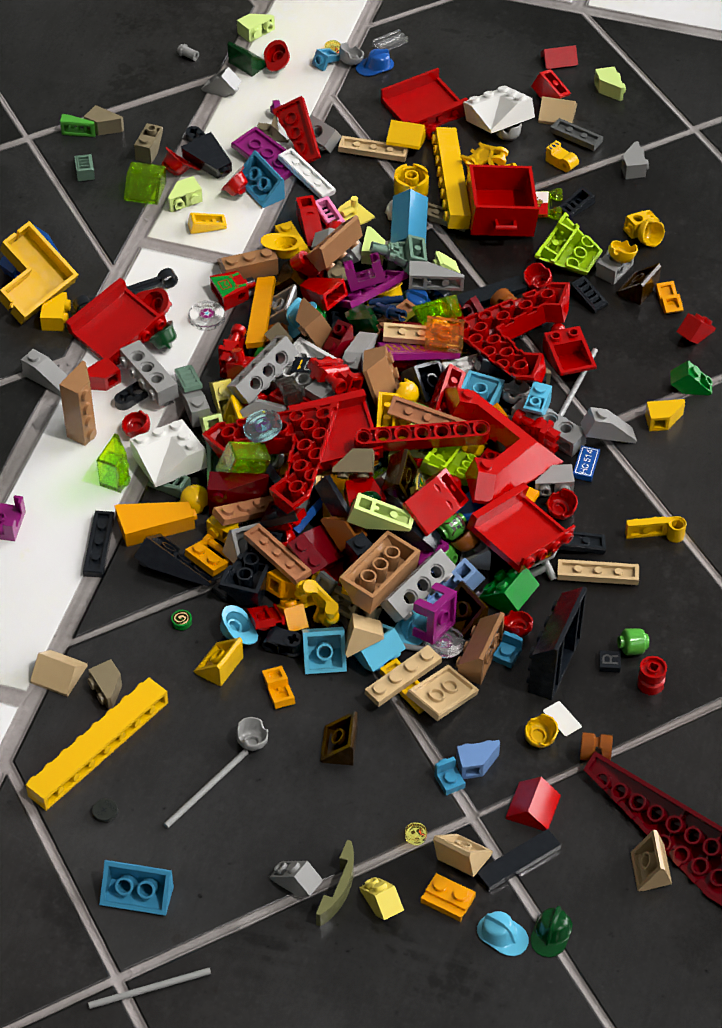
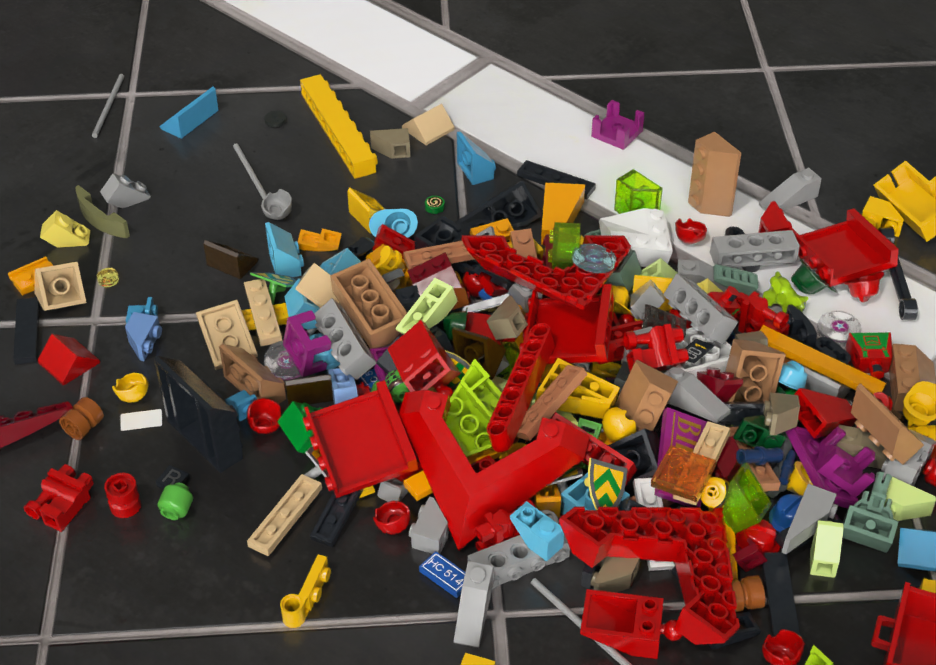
camera: 115 degrees right, 5 degrees down
none -> red hips [24,464,94,532]
none -> shield [250,272,296,304]
none -> medium azure slope [265,222,304,277]
none -> dark azure slope [457,132,496,185]
none -> shield [584,458,627,510]
none -> lime animal [763,271,808,313]
none -> dark tan slope [763,392,800,435]
none -> black slope [786,305,817,349]
none -> black beam [814,337,851,365]

